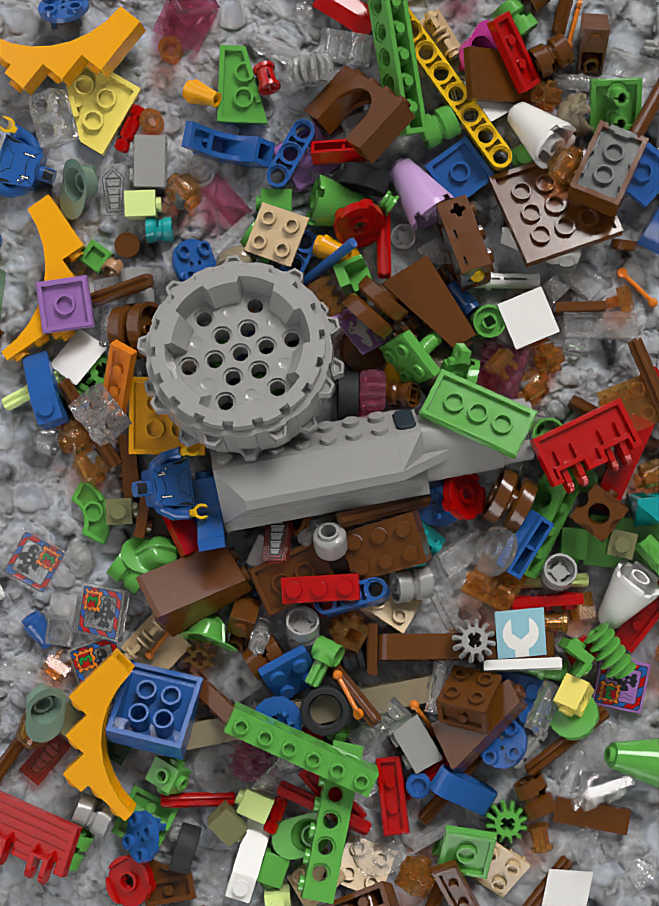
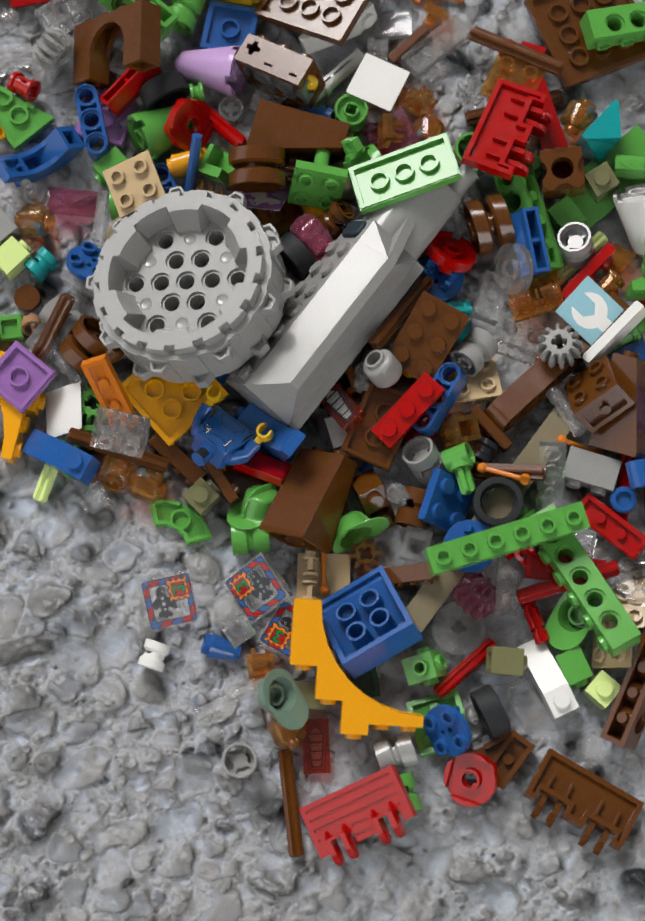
camera: 45 degrees left, 10 degrees down
yellowish green brick [234,784,275,824] -> none

